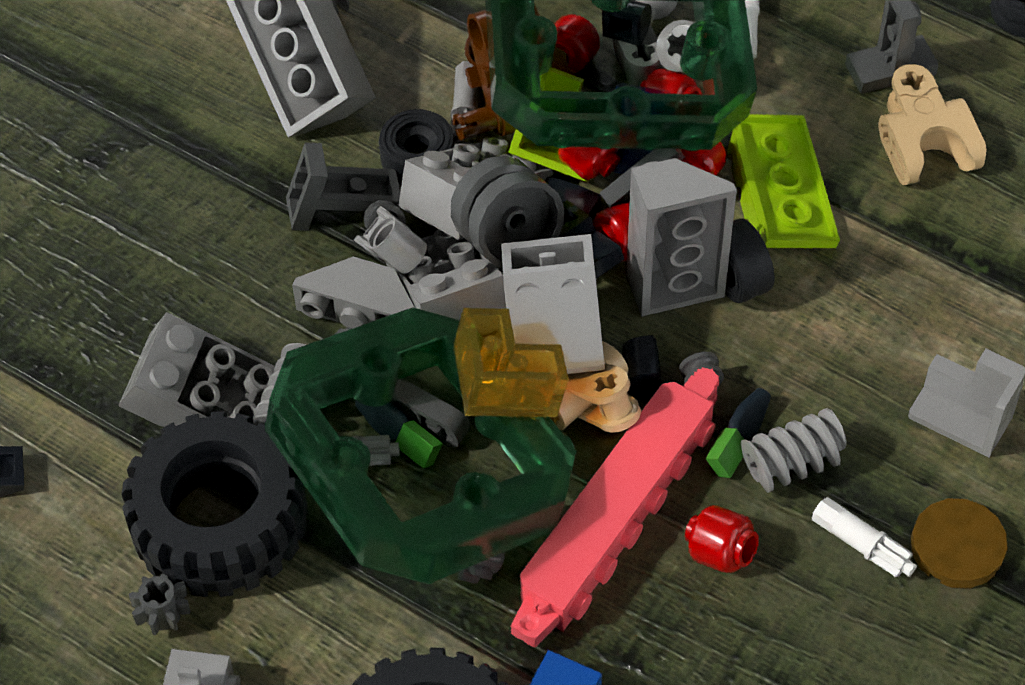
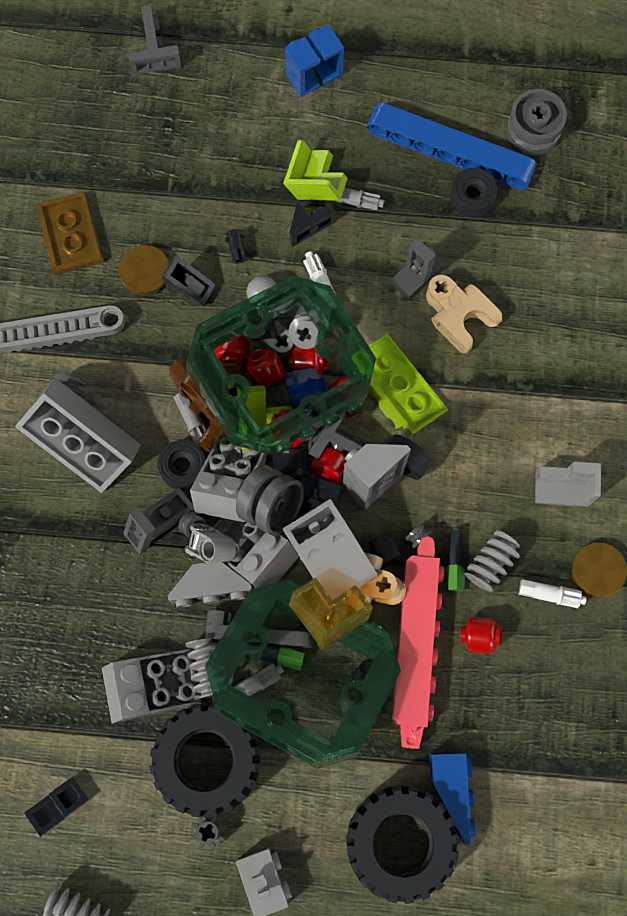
camera: 30 degrees left, 20 degrees up
none -> red head [246,348,285,388]

